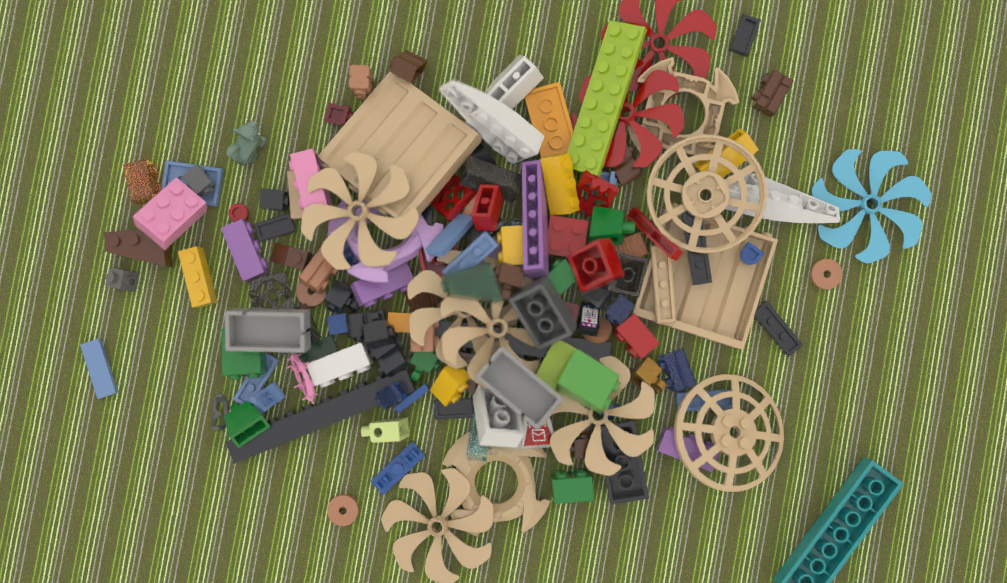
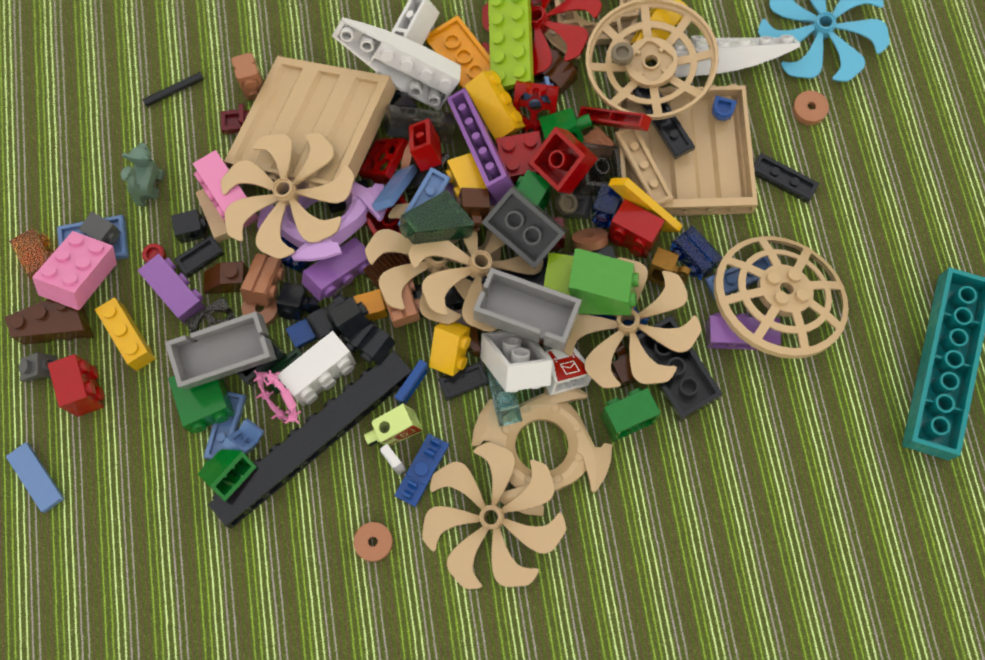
camera: 15 degrees left, 15 degrees down
dark grey helmet [211,394,229,431] -> none
clear blue slope [375,380,407,410] -> none
reddish brown brick [390,50,428,83] -> none
green brick [409,352,441,381] -> none
tile [578,302,600,336] -> none
none -> red brick [48,354,105,417]
none -> black bar [142,72,204,107]
none -> white tile [380,444,406,475]
none -> dark tan tile [555,193,578,215]
none -> yellow tile [608,177,683,232]
none -> dark tan tile [611,42,634,66]

